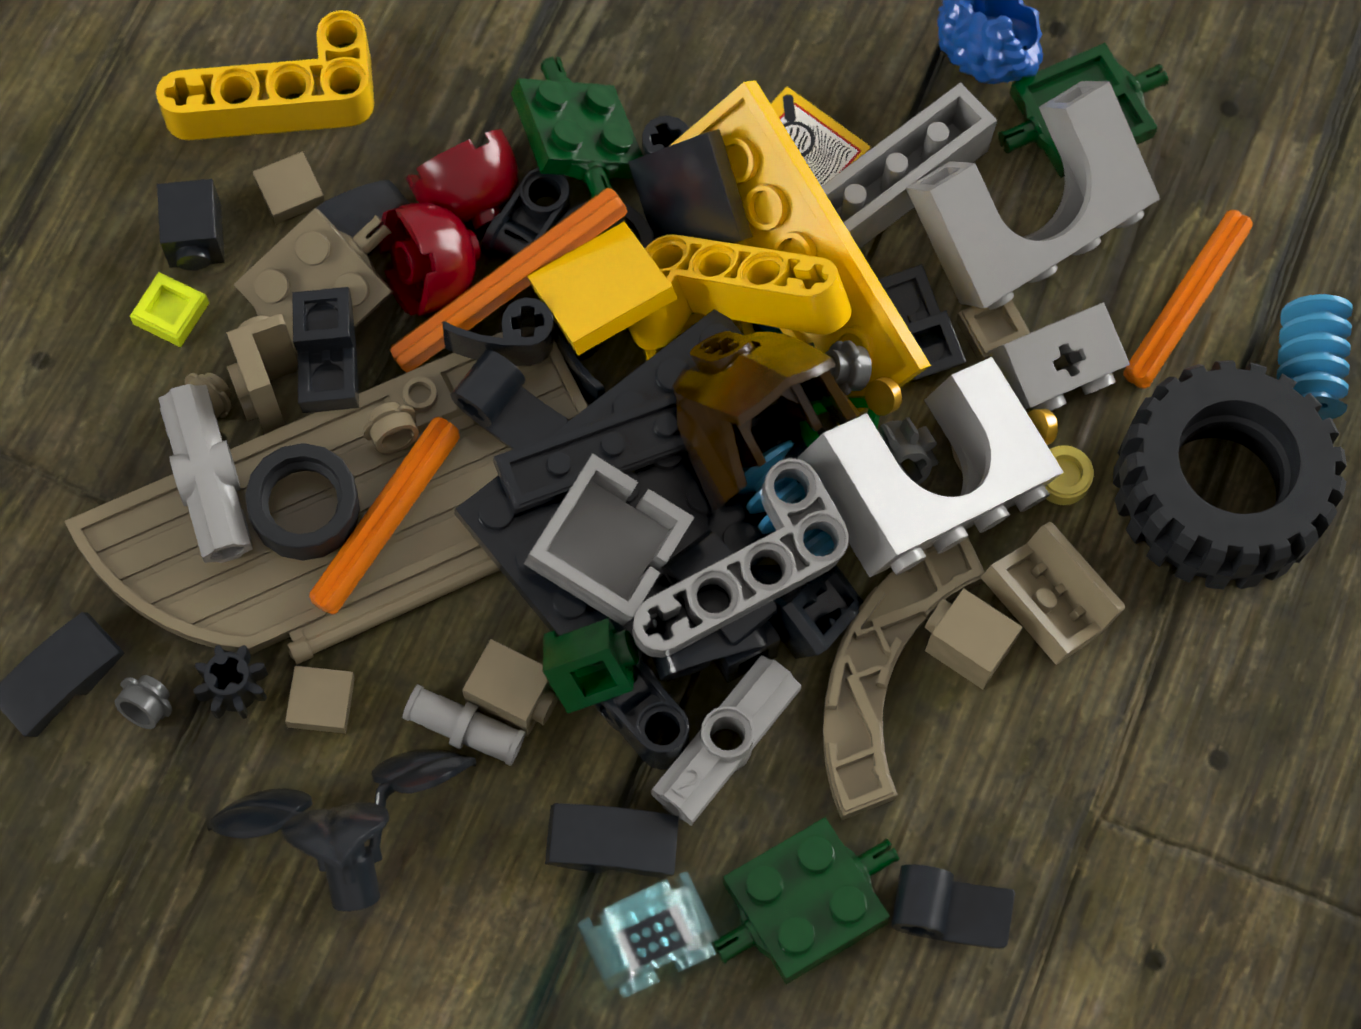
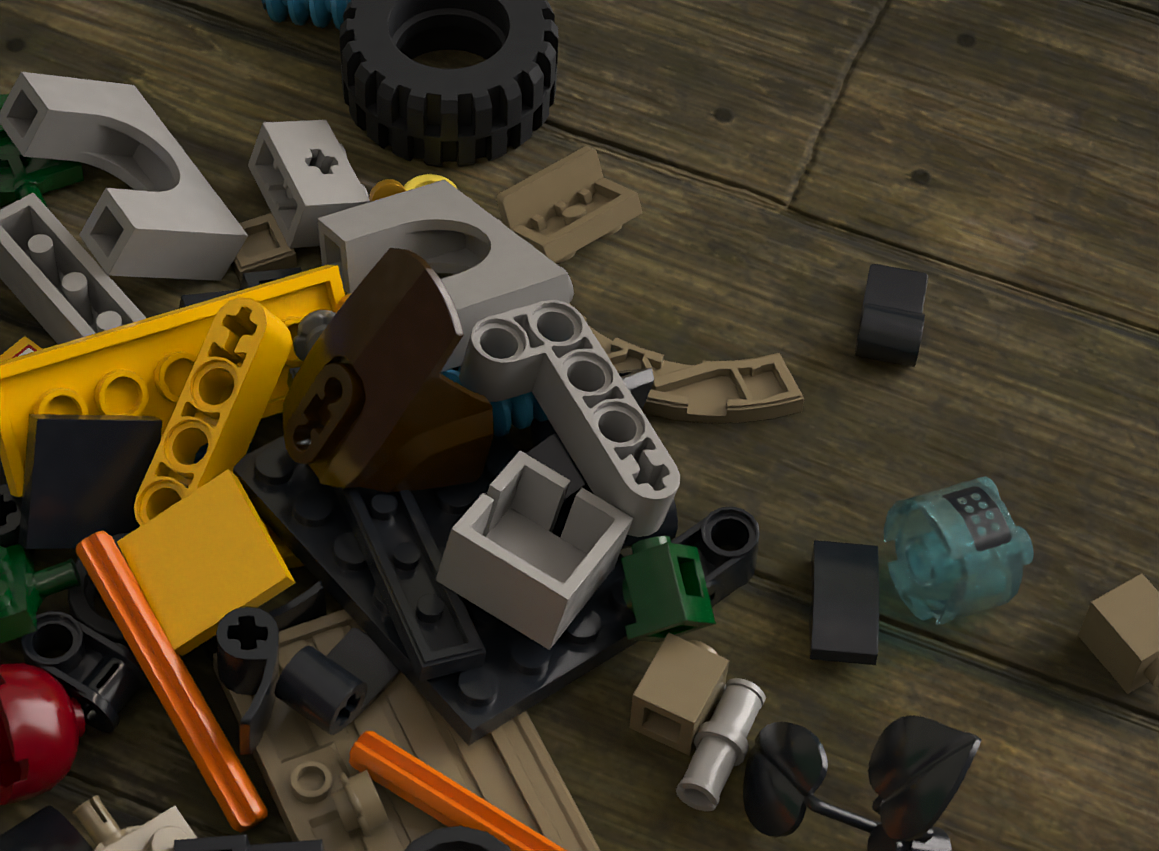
camera: 90 degrees left, 15 degrees down
dark red cylinder [379,202,480,316] -> none
light grey piece [651,655,801,826] -> none
dark green plate [711,817,899,984] -> none
dark tan brick [925,588,1023,690] -> none
orange axle [1123,209,1253,389] -> none

